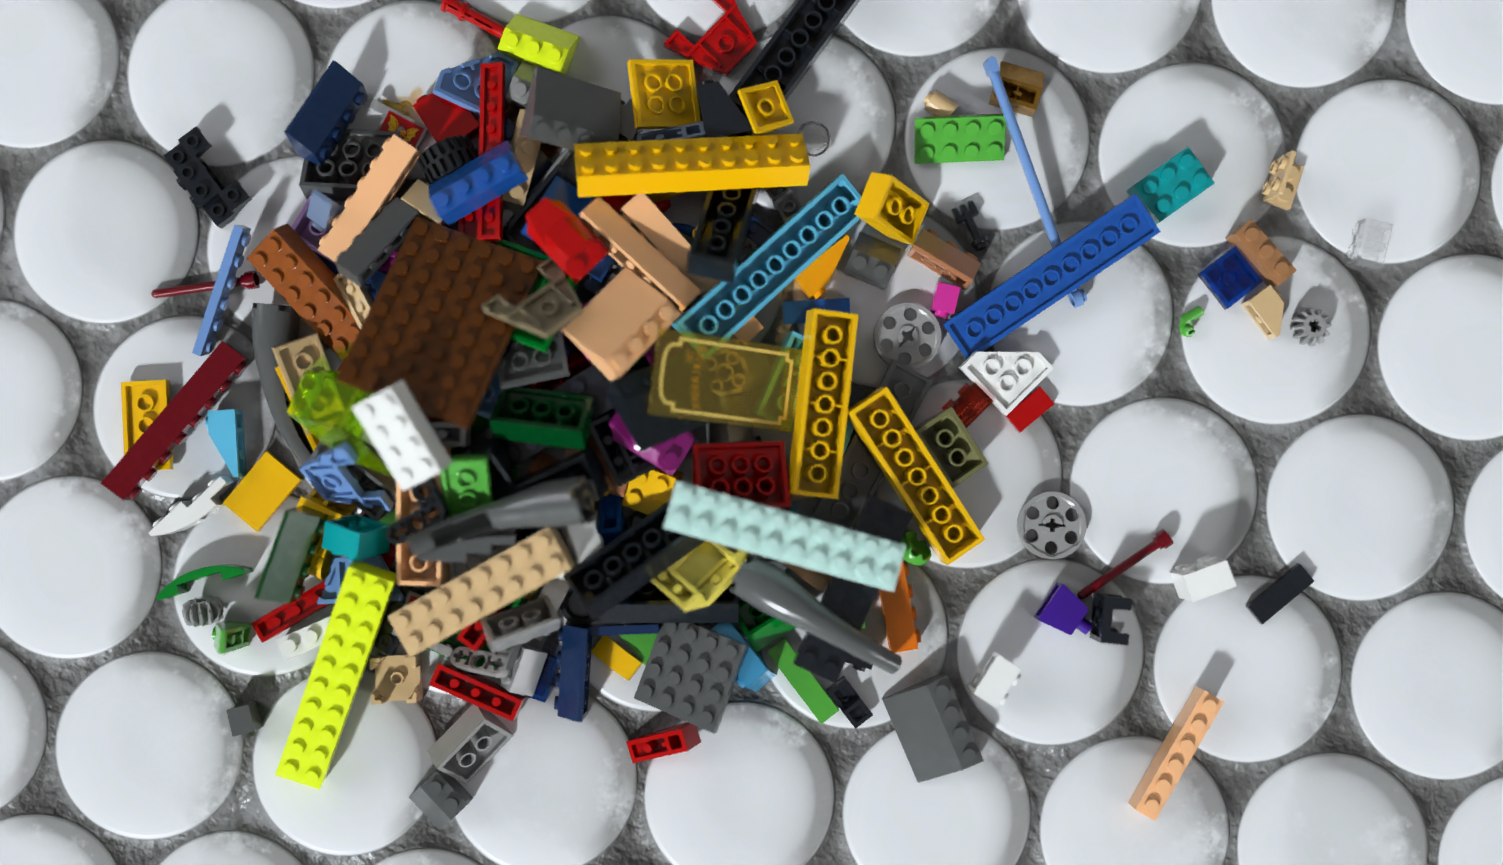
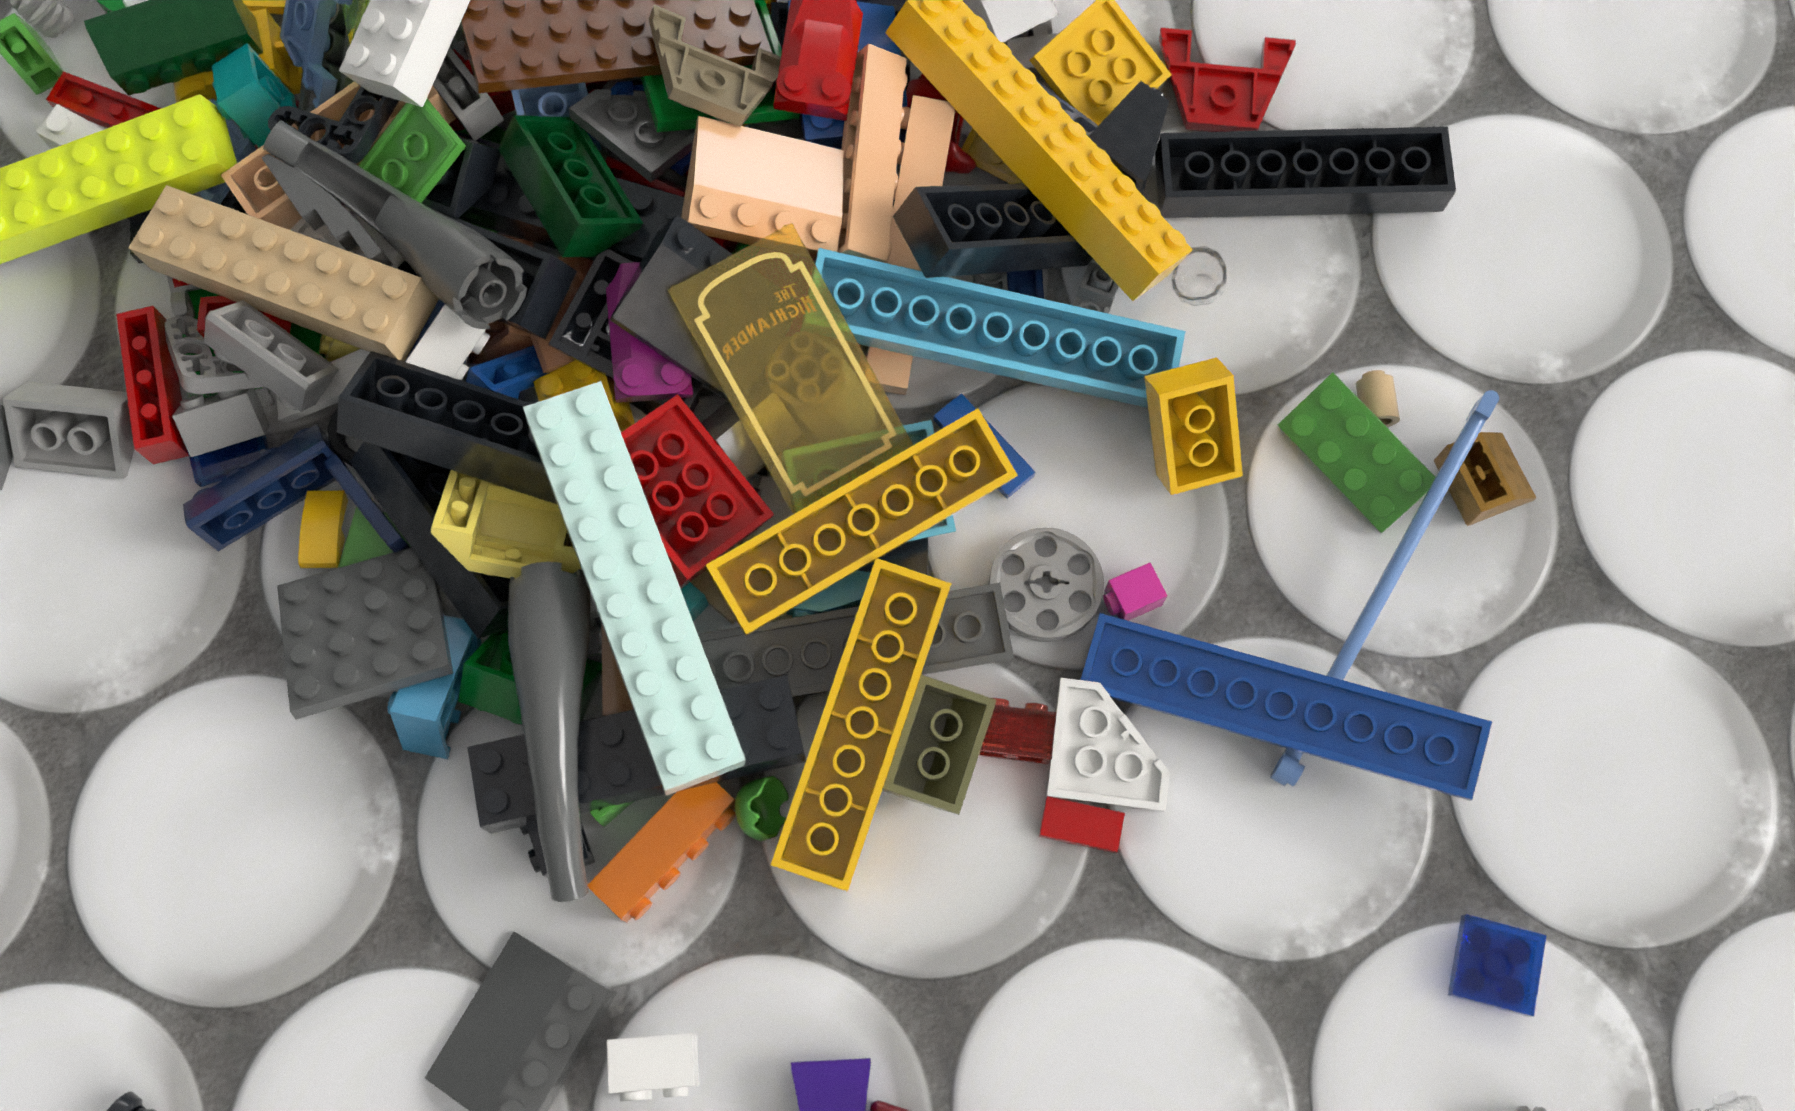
camera: 45 degrees right, 15 degrees down
tan panel [370,653,423,705] -> none
red slope [626,722,701,763] -> none
yellow slope [737,80,794,134] -> none
bright green tile [766,637,839,724] -> none
light orange slope [794,235,850,300] -> none
black slope [826,676,873,729] -> none
dark grey slope [843,232,901,290] -> none
nougat slope [907,229,981,290] -> none
black hinge [951,200,989,251] -> none
light grey wedge [1017,491,1086,559] -> none
teal brick [1126,146,1215,224] -> none
bright green arm [1179,306,1204,337] -> none
medium nougat brick [1225,219,1297,287] -> none
tan slope [1241,285,1284,339] -> none
tan bracket [1262,150,1304,210] -> none

